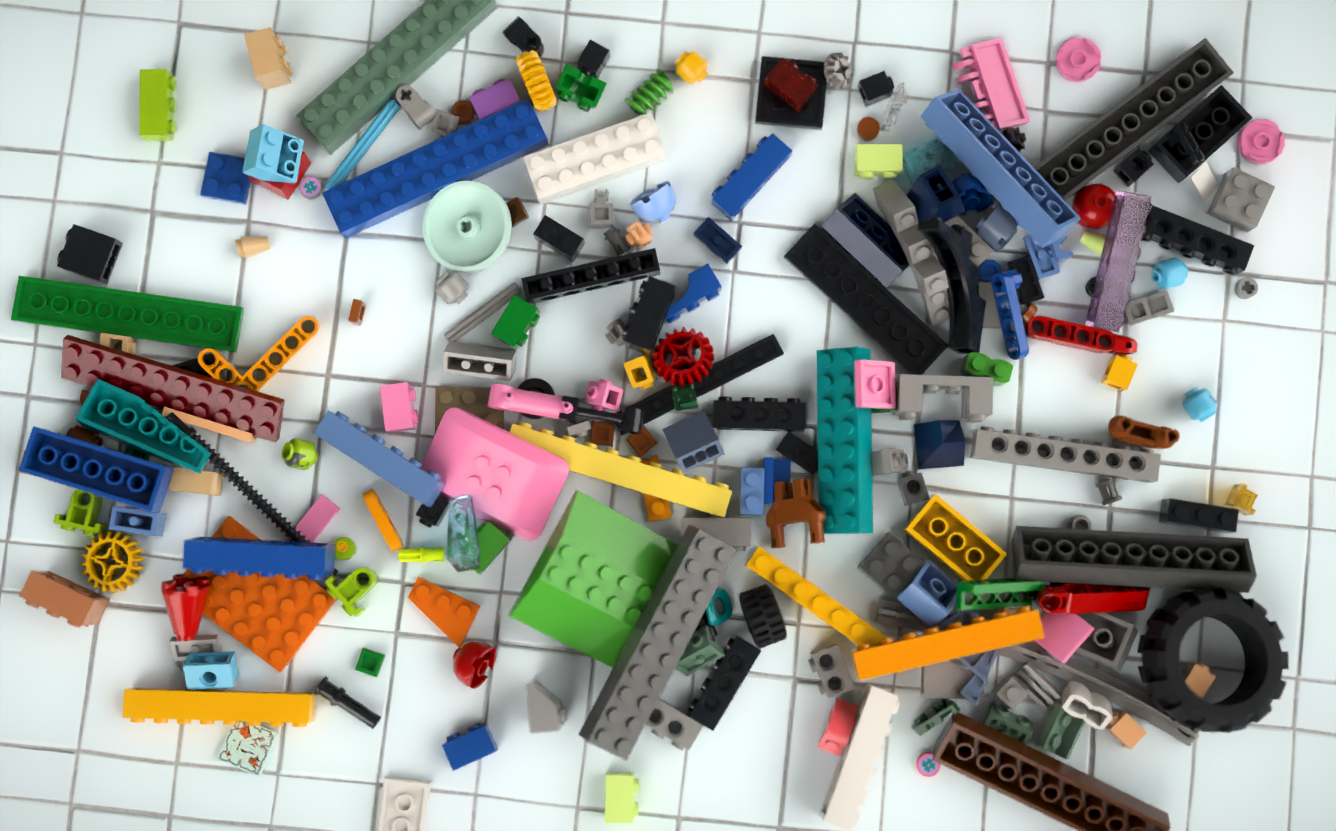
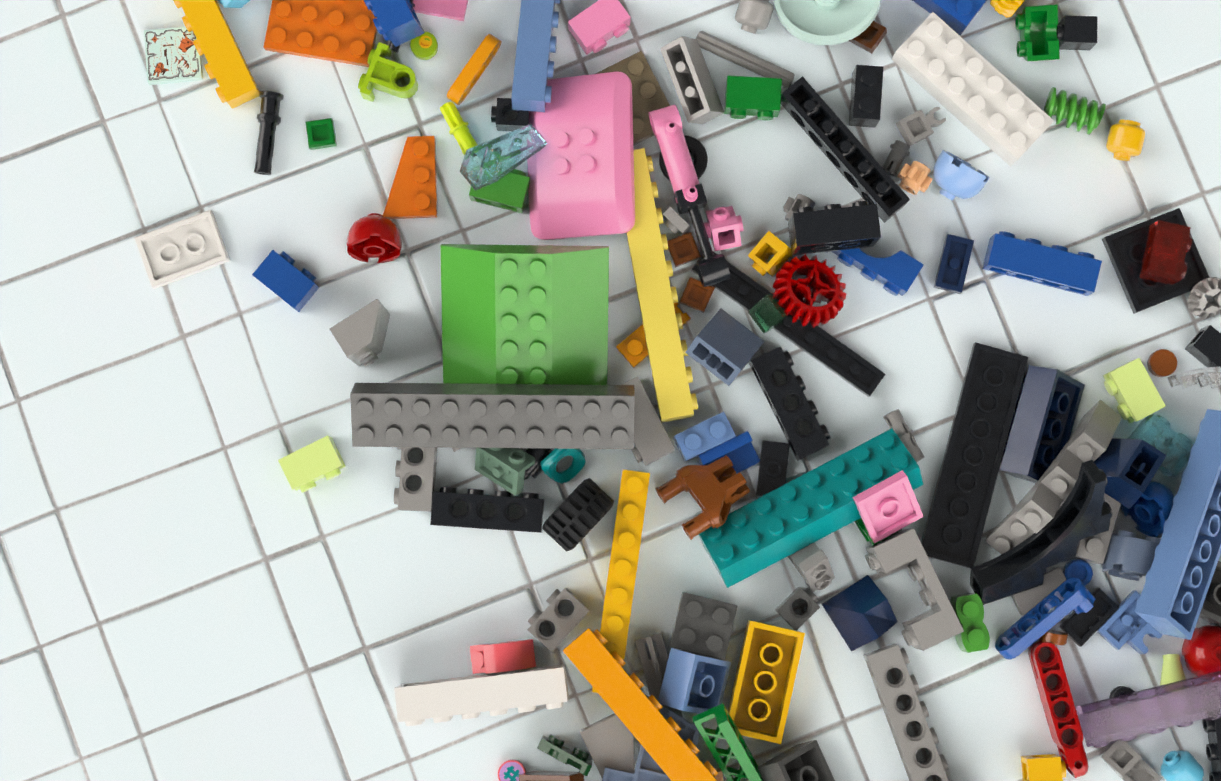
camera: 60 degrees right, 0 degrees up
none -> light grey pin [883,409,925,462]

